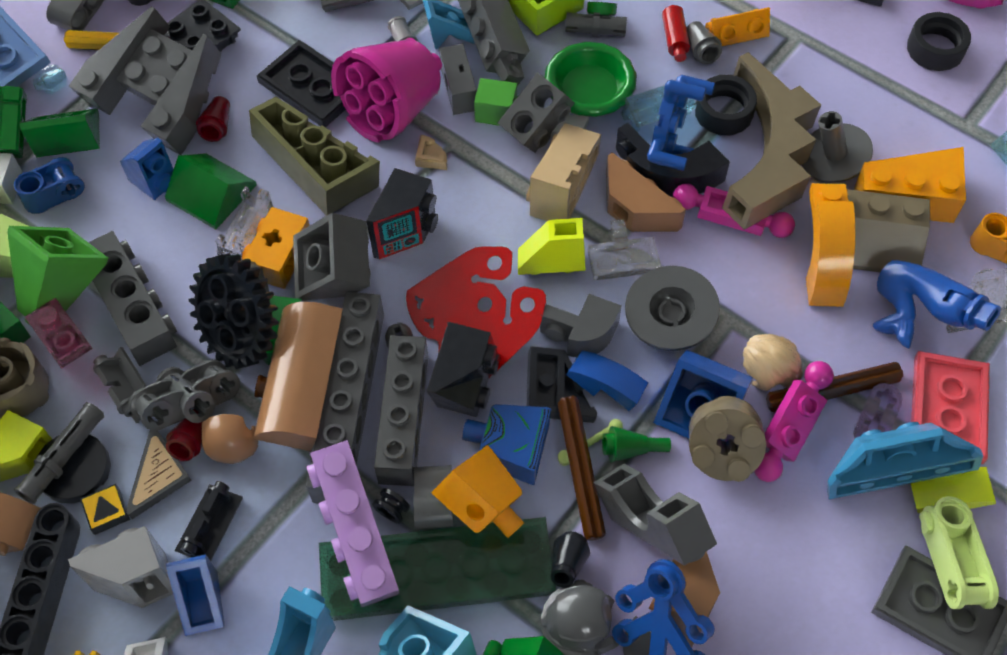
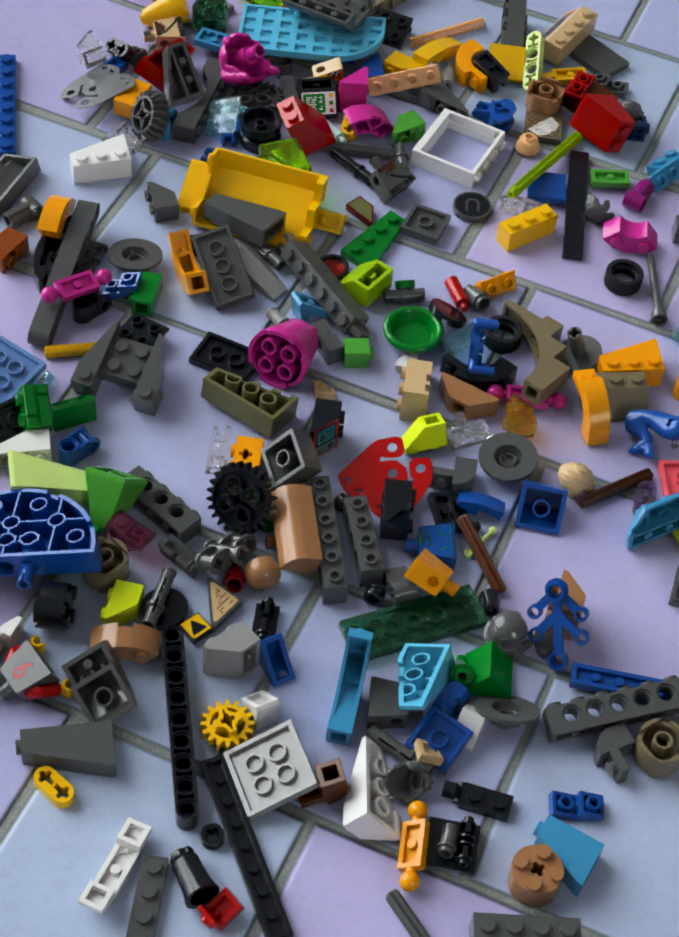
camera: 20 degrees left, 10 degrees down
blue slope [120,138,174,200] -> none
green slope [165,153,257,230] -> none
dark red cone [196,96,230,142] -> none
lavender brick [306,440,399,607] -> none
dark grey brick [498,72,575,153] -> none
dark grey arch [594,464,717,566] -> none
green cone [602,426,671,463] -> none
dark tan brick [689,396,766,482] -> none
dark pink plate [754,361,834,482] -> none
none -> black tile [428,298,467,329]
none -> clear yellow slope [502,394,537,438]
none -> dark grey piece [646,253,668,326]

